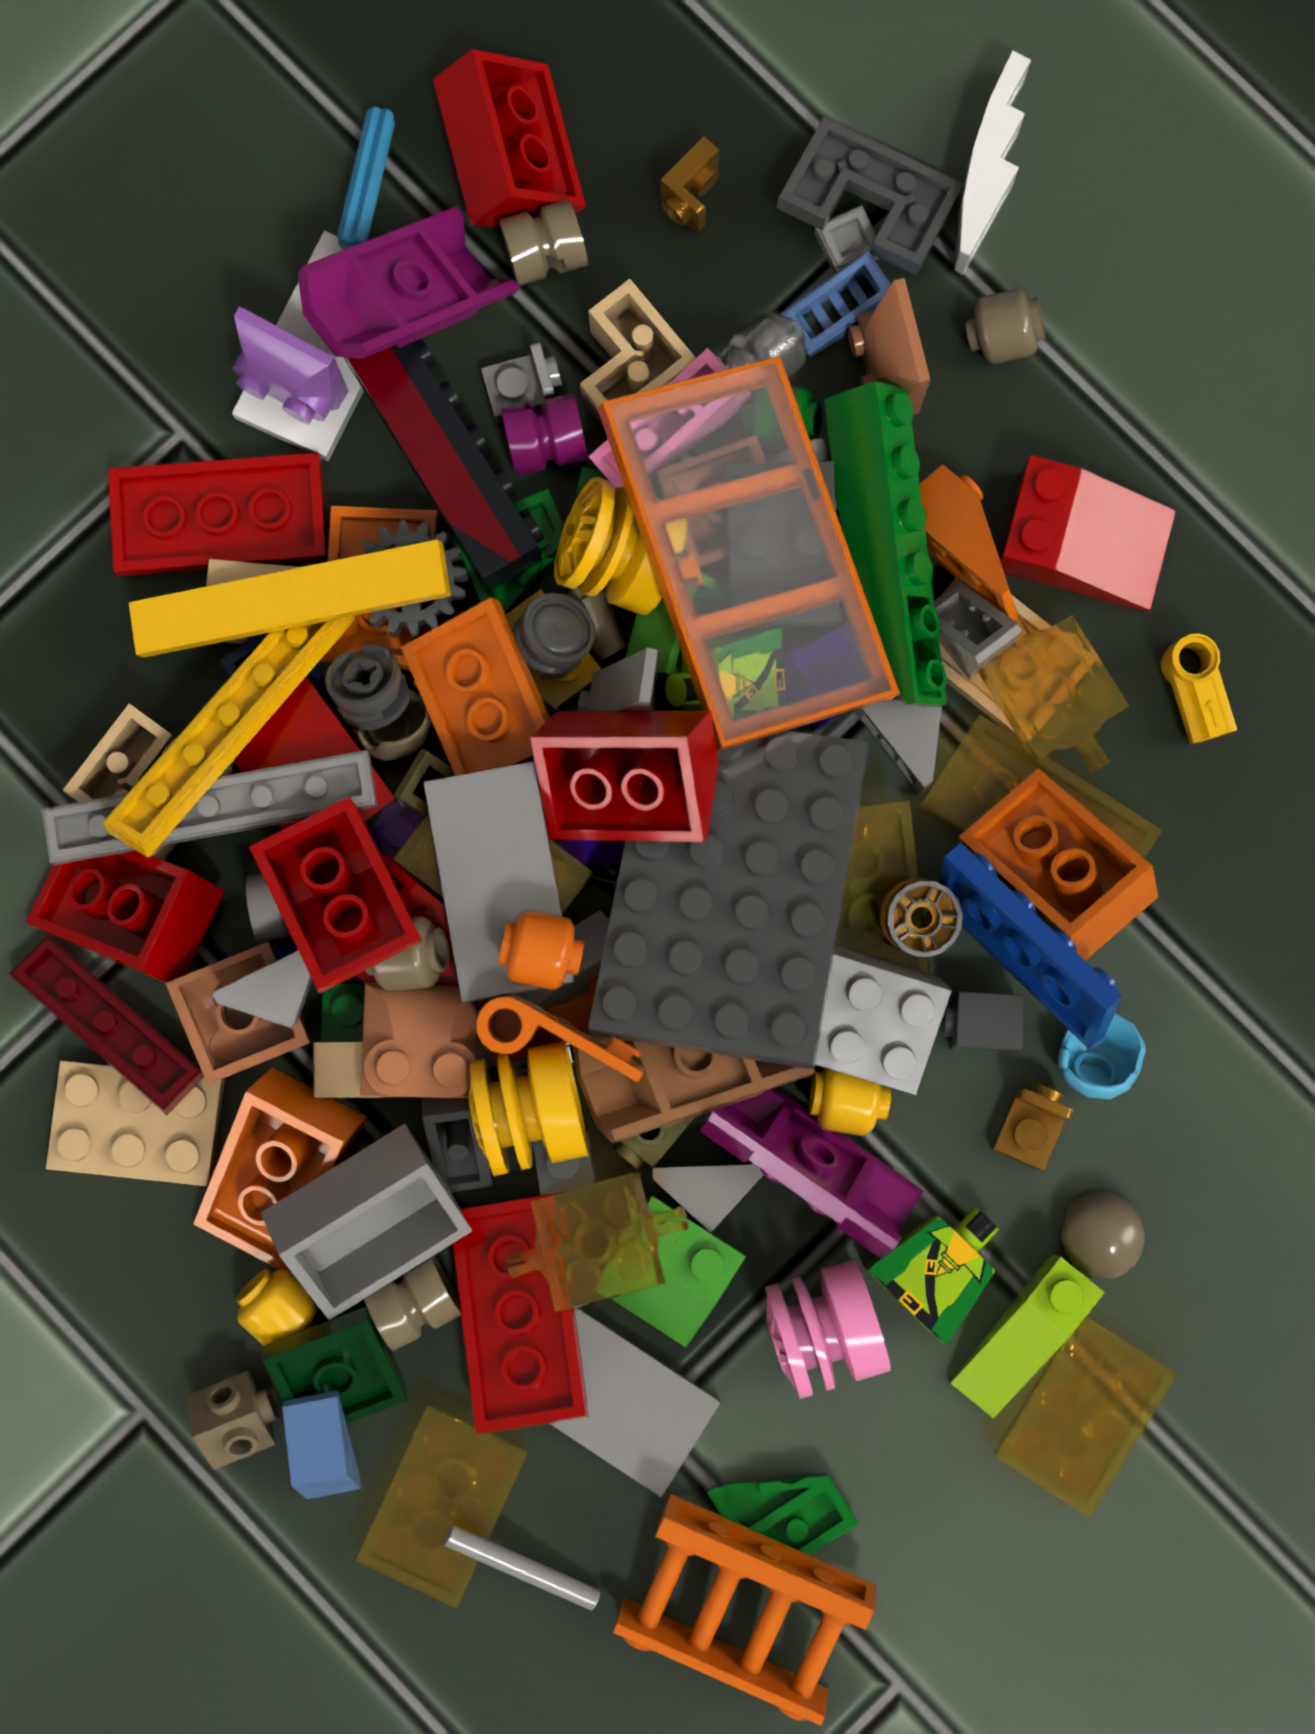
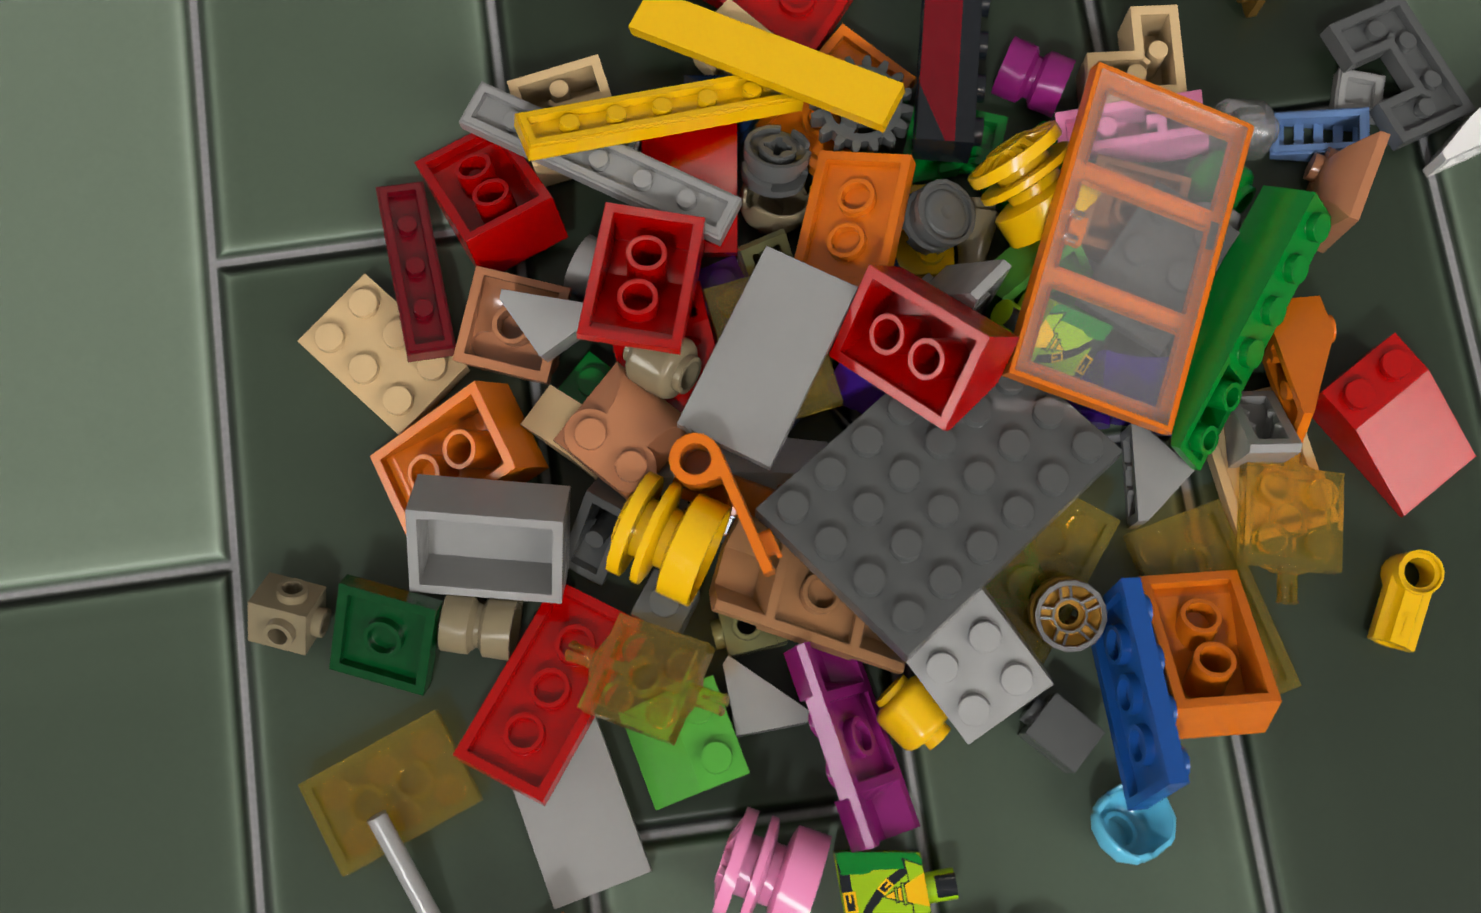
camera: 35 degrees right, 5 degrees down
yellow head [236,1269,318,1346] -> none
medium blue slope [282,1390,362,1499] -> none
light grey bracket [481,343,563,423] -> none
orange head [498,910,584,990] -> none
dark tan head [965,288,1046,364] -> none
pearl gold bracket [991,1083,1074,1171] -> none

